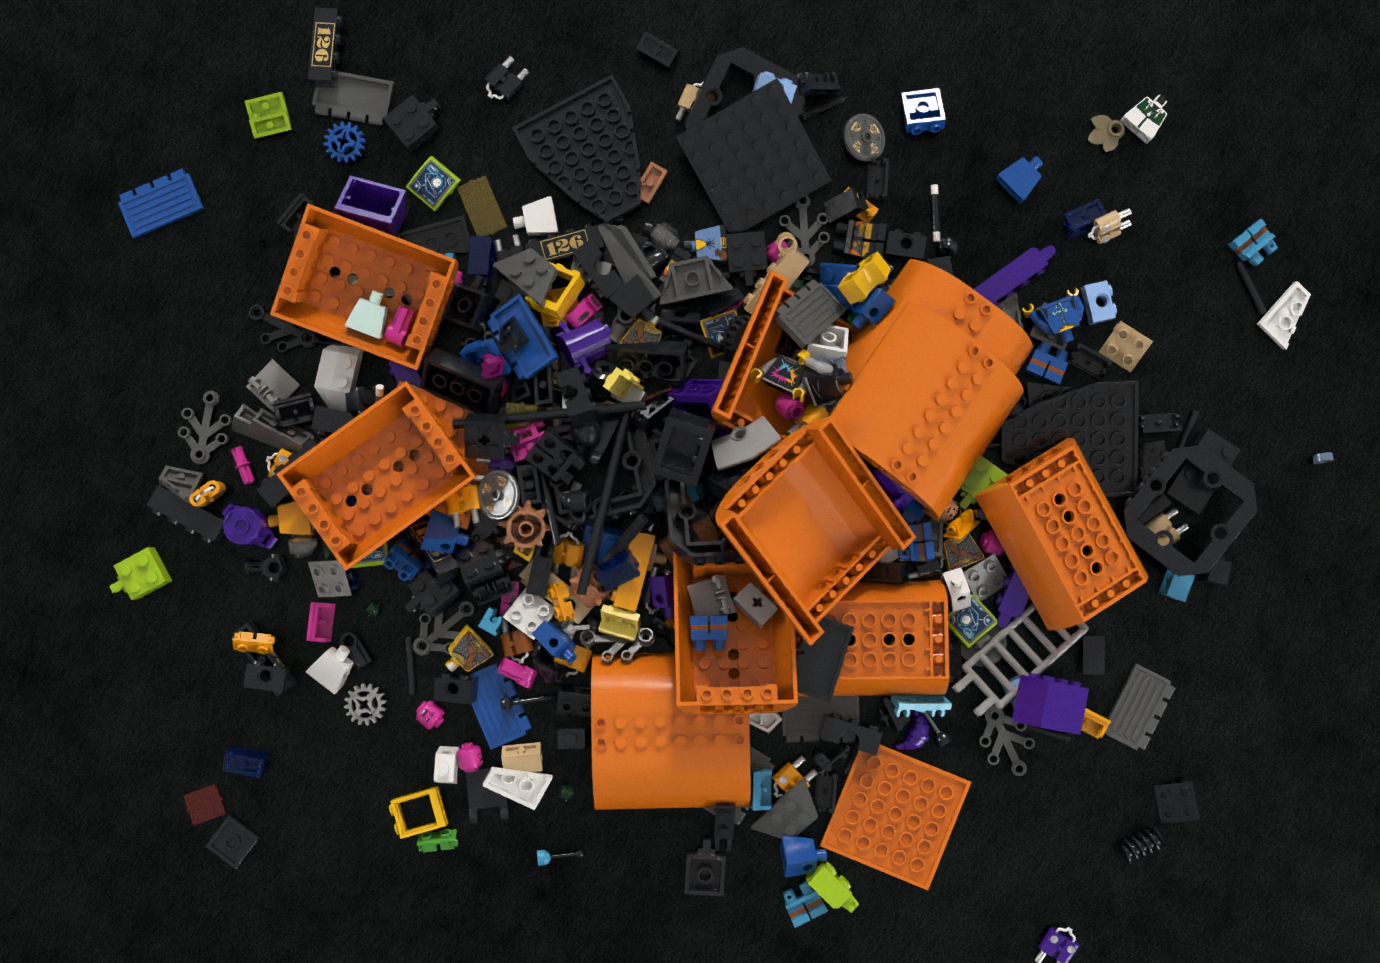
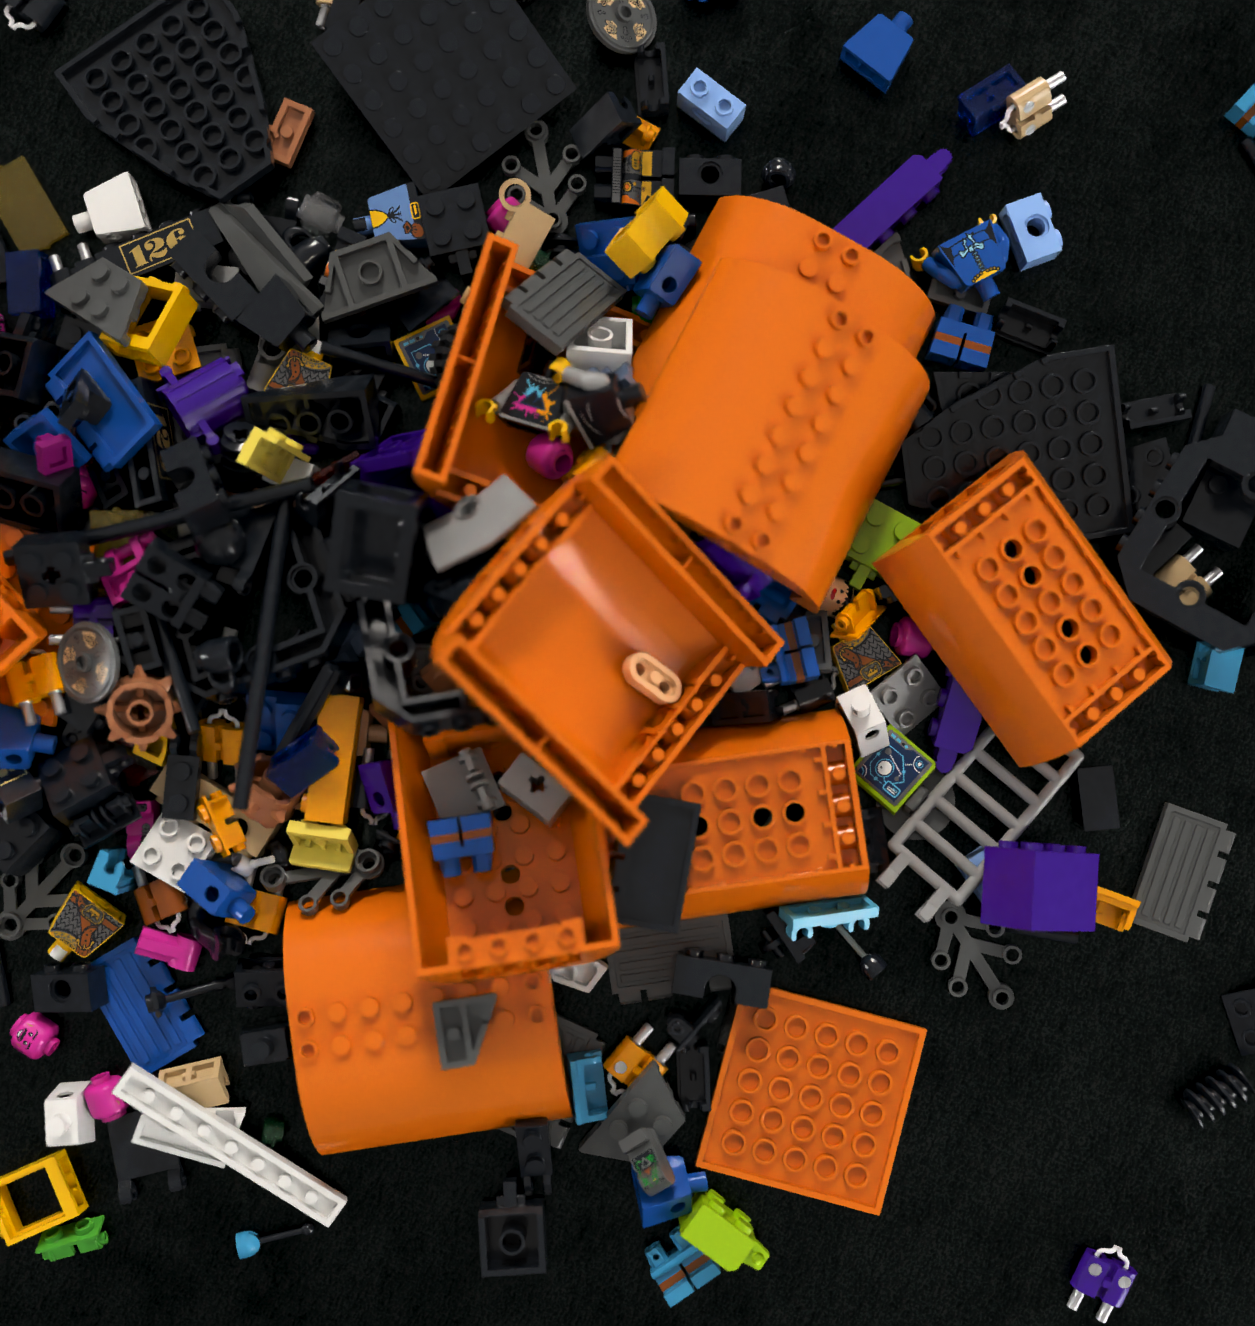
camera: 10 degrees left, 0 degrees up
dark pink leg [565,293,603,329] -> none
dark purple piece [894,710,930,751] -> none
black bar [930,184,941,242] -> none
tan hinge [1098,321,1153,372] -> none
none -> white plate [112,1062,347,1228]
none -> dark grey wing [432,992,497,1070]
none -> dark grey leg [618,1127,675,1197]
none -> light nougat plate [622,652,682,705]
none -> light blue brick [677,68,746,142]

